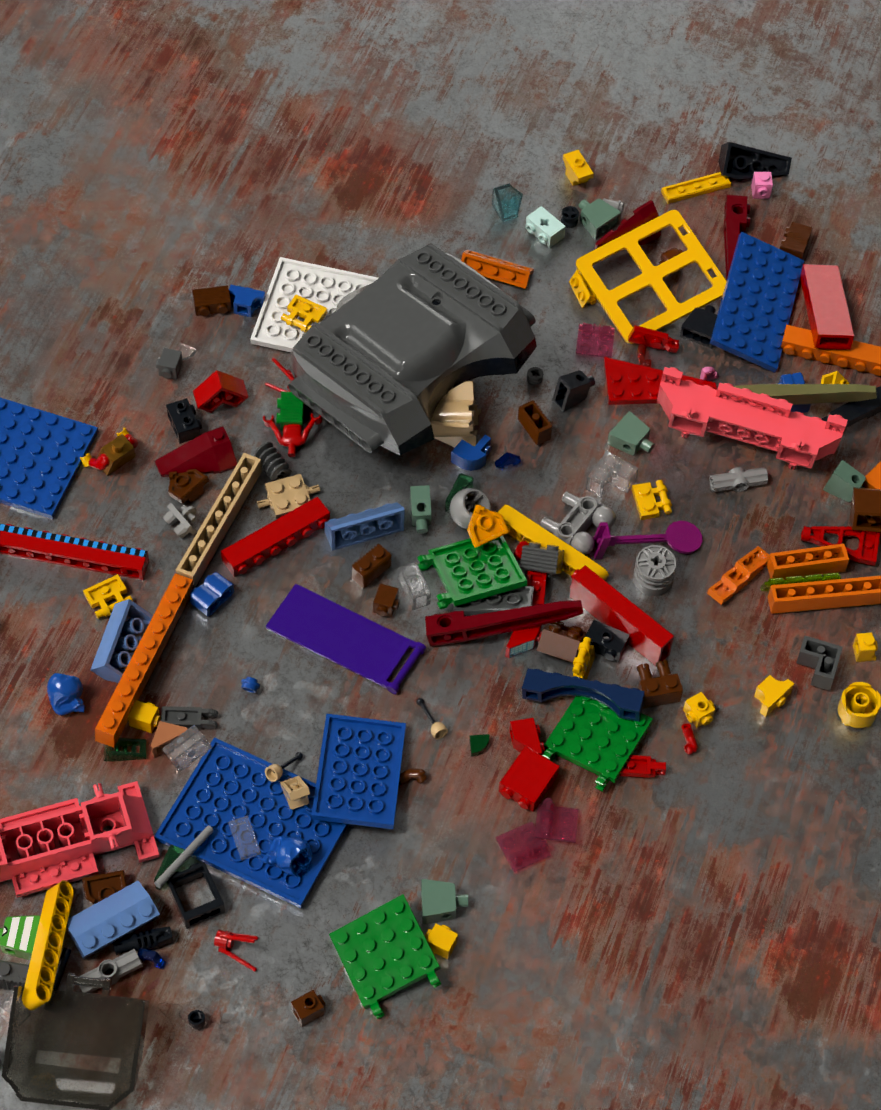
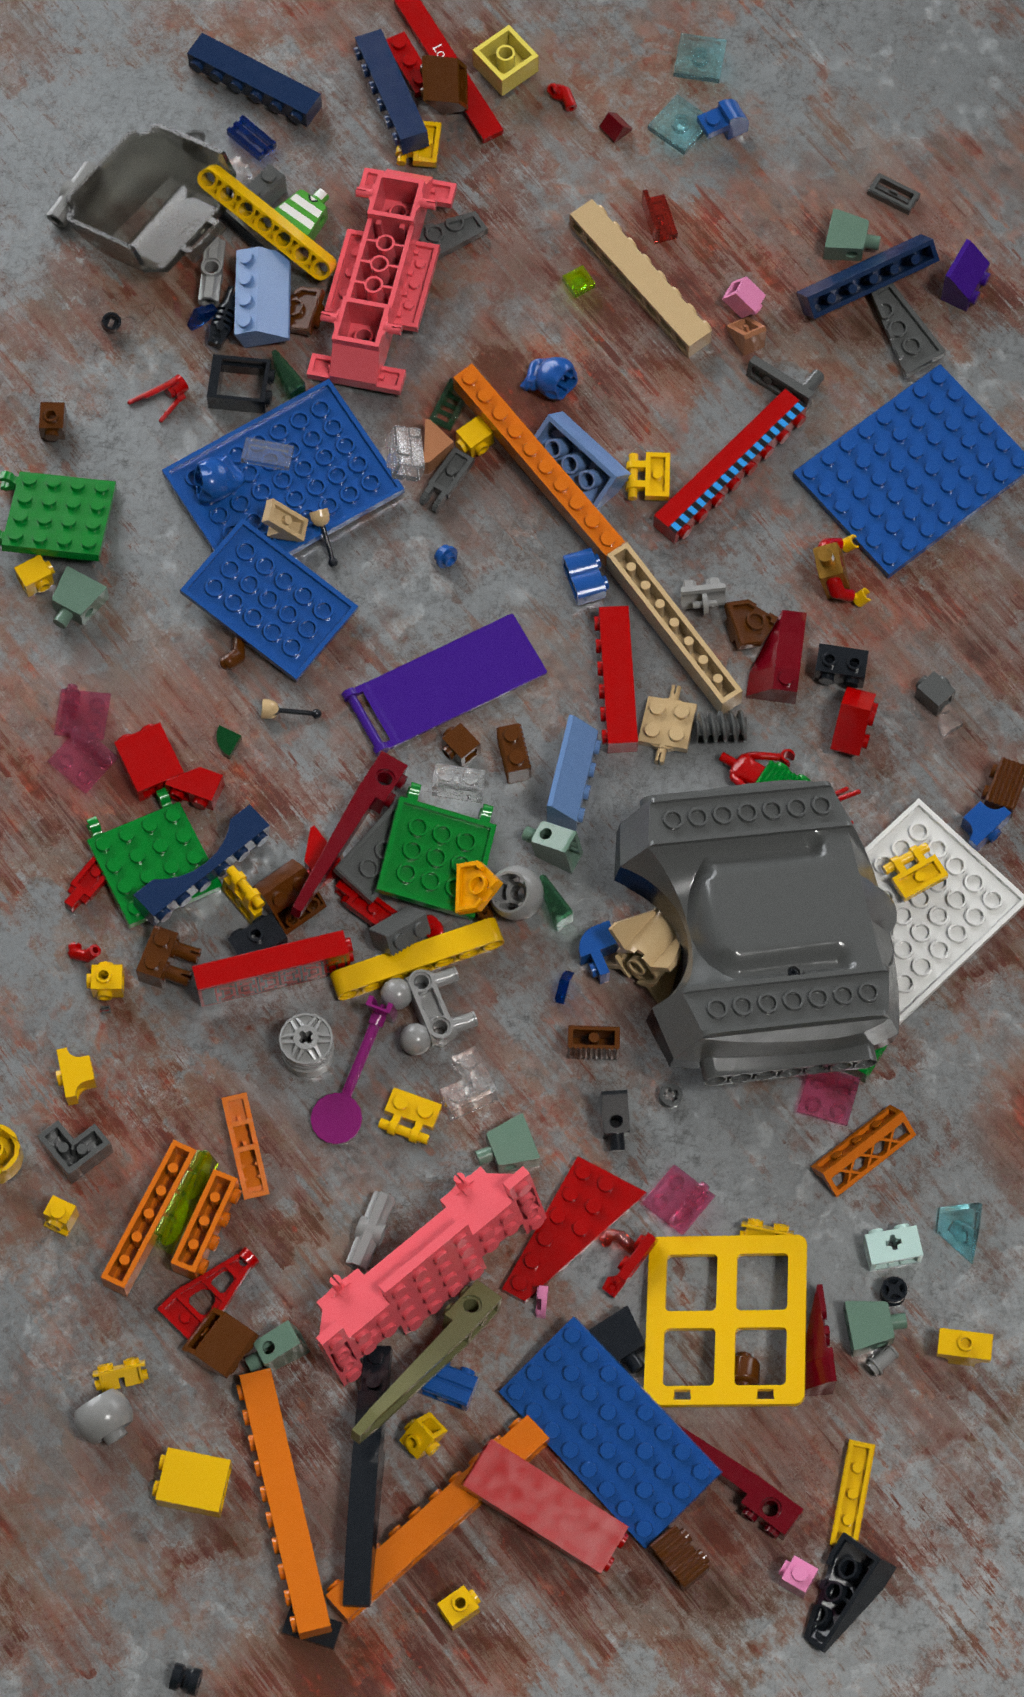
camera: 125 degrees right, 10 degrees up
light grey bar [154,825,214,888] -> none

